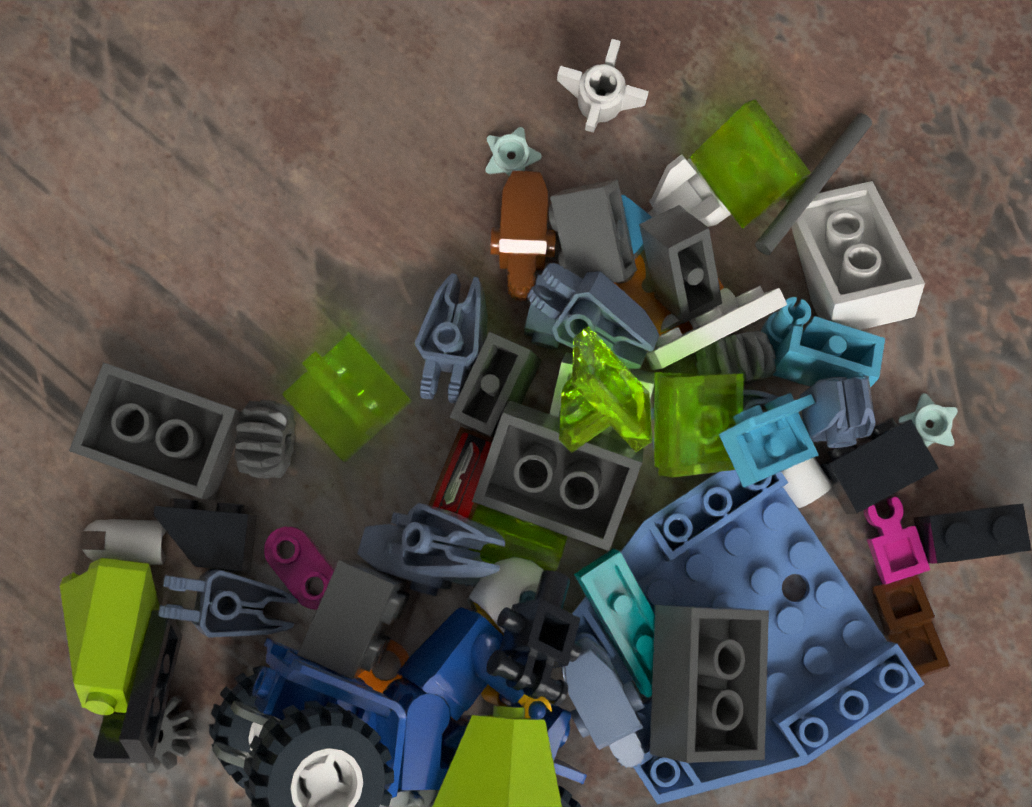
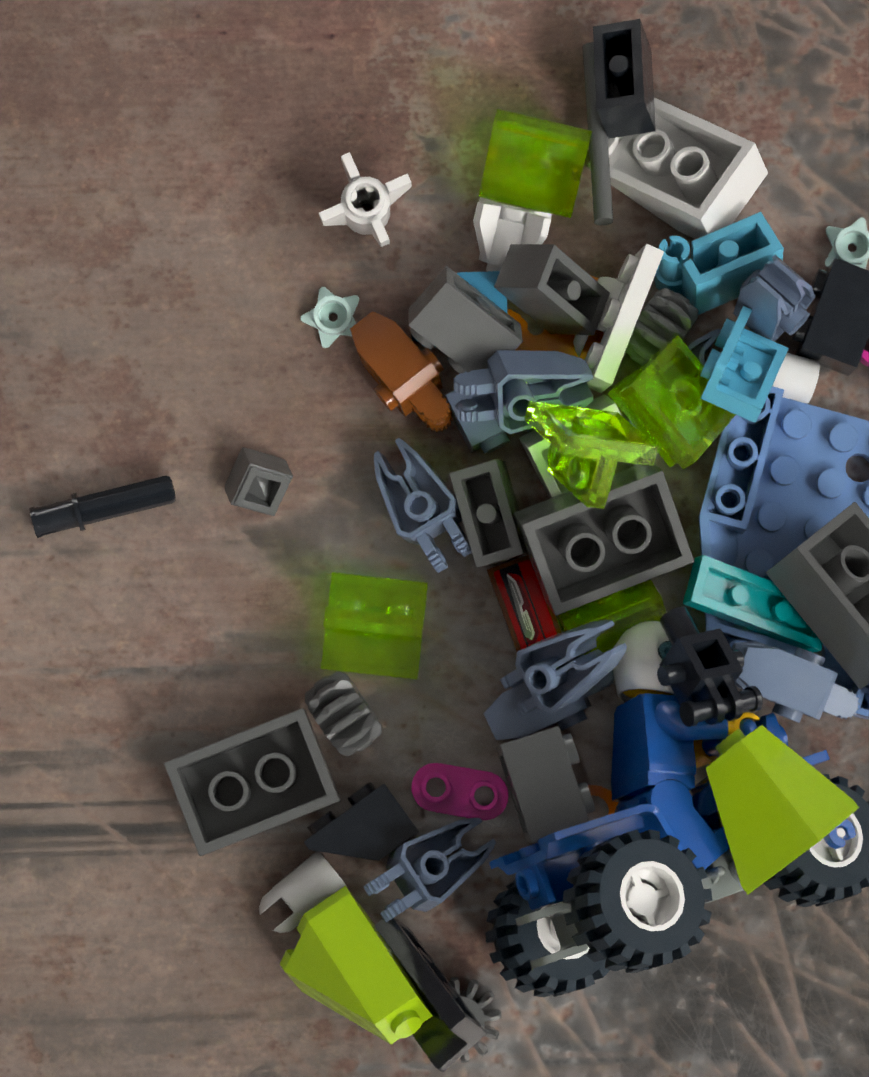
camera: 45 degrees left, 0 degrees up
none -> black axle [29,476,176,538]
none -> dark grey slope [225,447,293,516]
none -> black brick [593,19,656,139]

